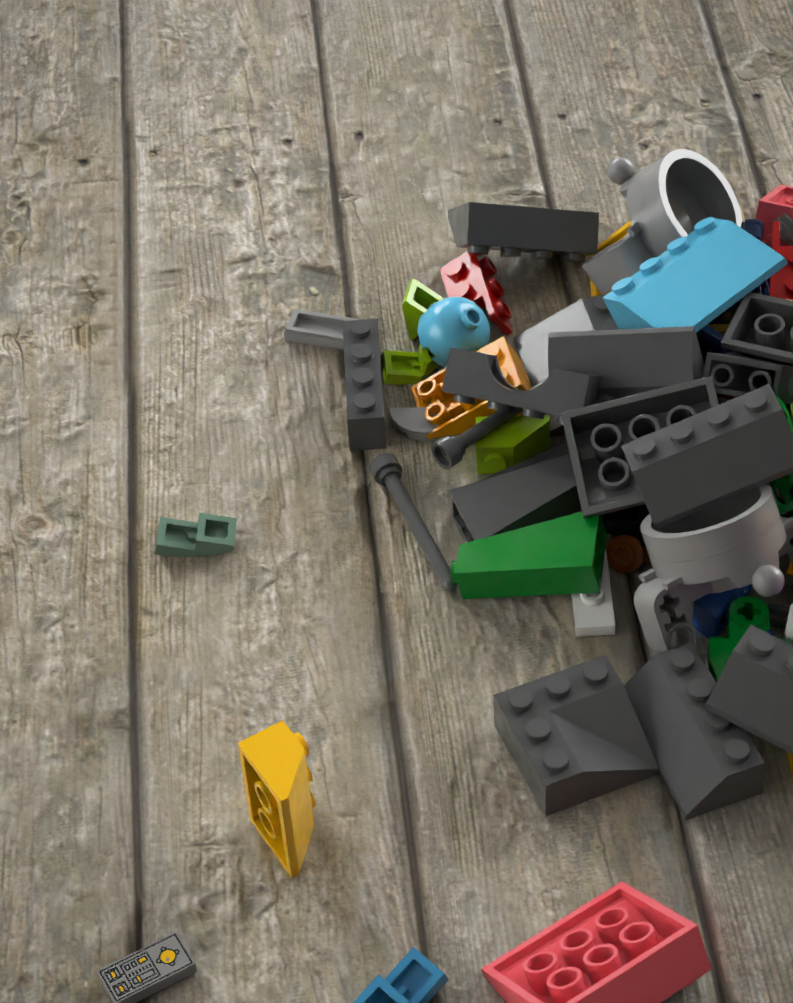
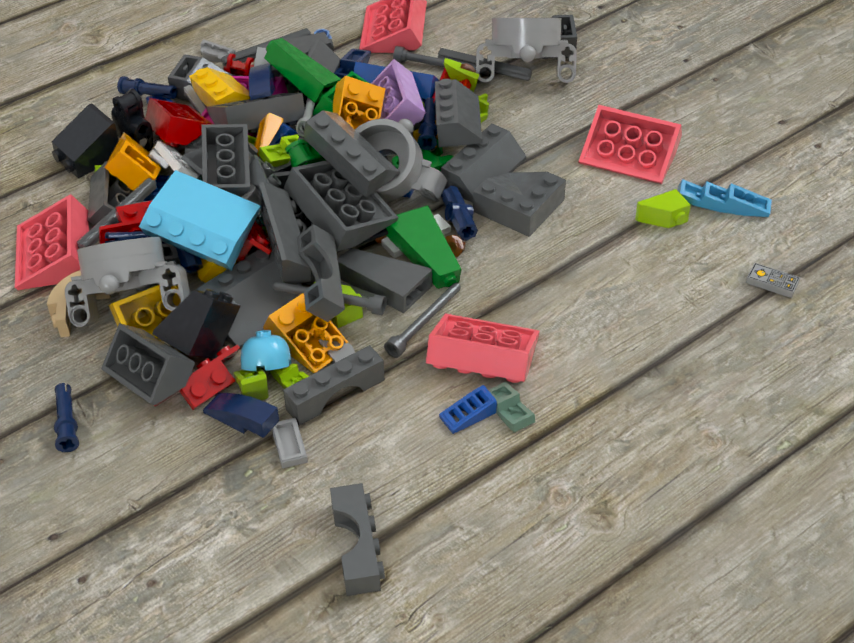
camera: 125 degrees left, 0 degrees up
yellow slope [238,720,316,878] -> none
none -> dark blue pin [54,383,79,452]
none -> black slope [152,289,241,359]
none -> dark blue slope [203,393,279,438]
none -> dark grey arch [330,483,385,596]
none -> coral slope [426,314,540,383]
none -> blue slope [439,385,497,434]
none -> dark blue piece [441,186,478,241]
none -> dark orange plate [445,235,466,258]
none -> lime slope [635,189,691,228]

